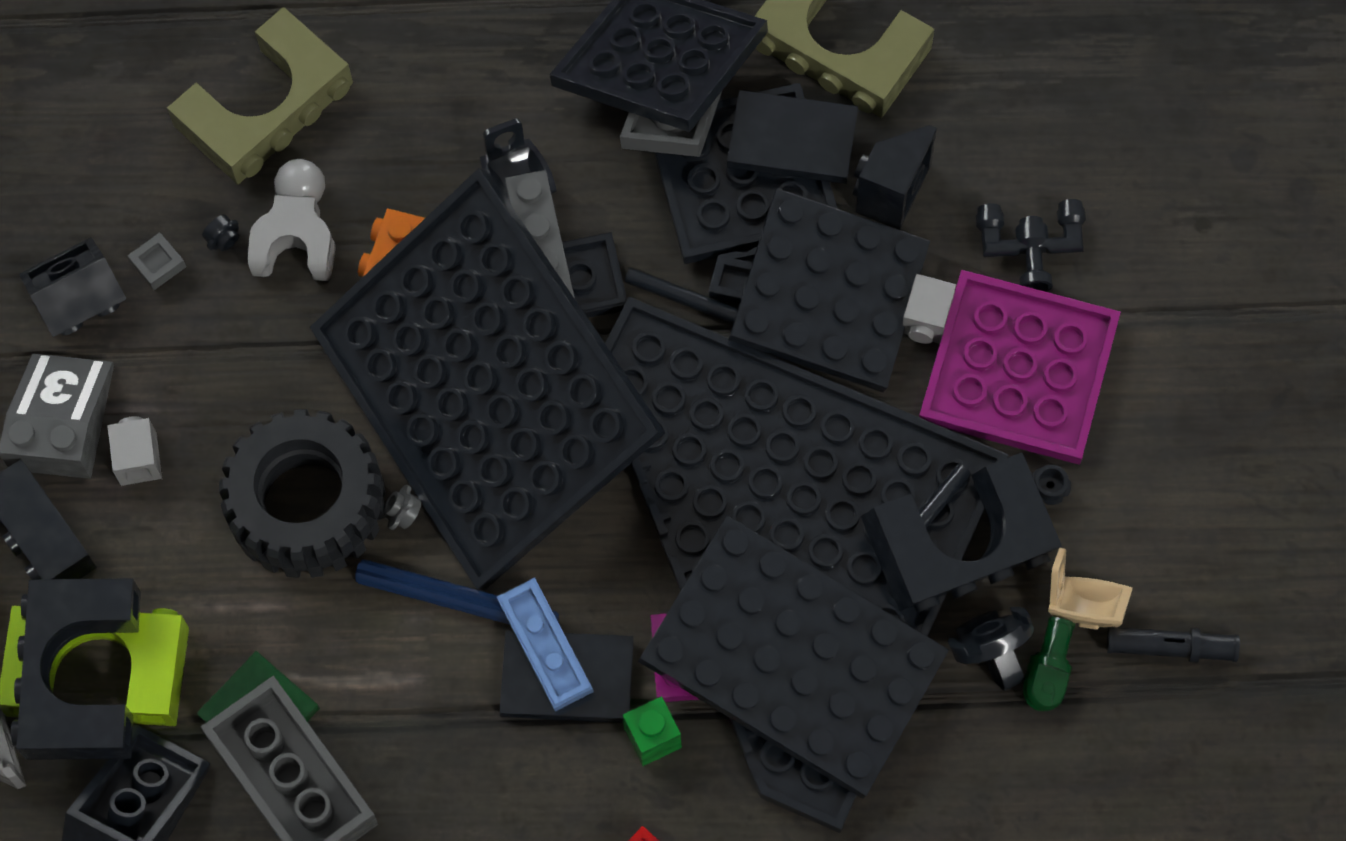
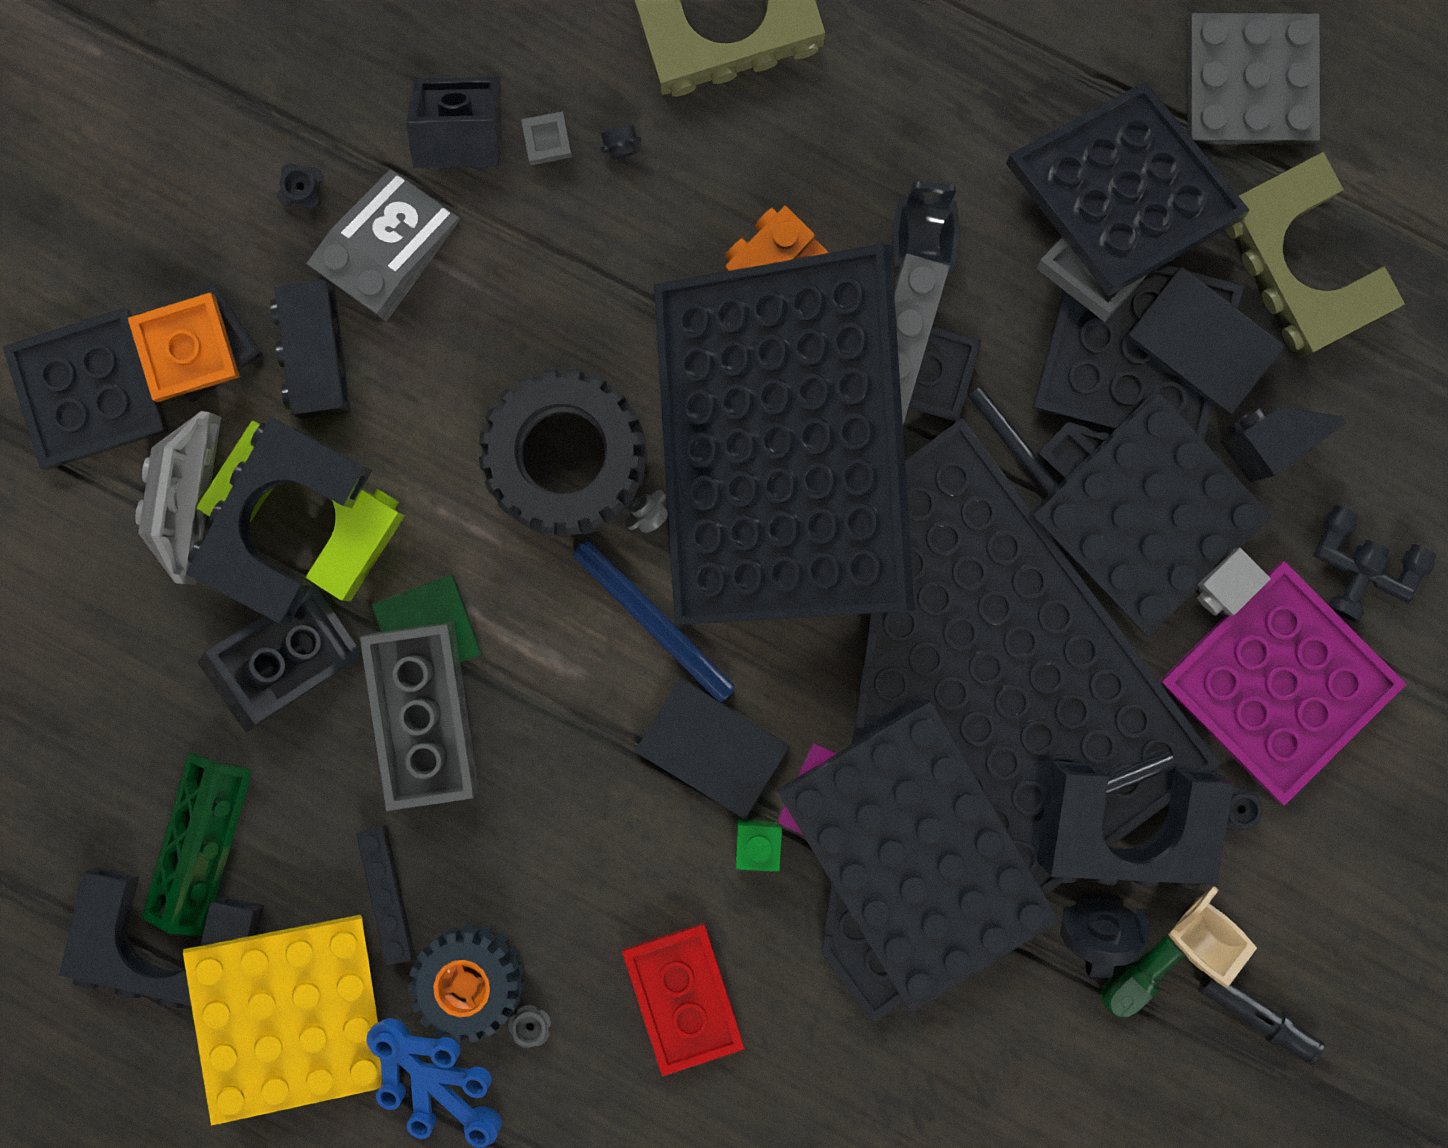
camera: 30 degrees right, 20 degrees up
light grey brick [107,417,162,486] -> none
light grey piece [248,159,336,281] -> none
medium blue tile [497,578,594,712] -> none

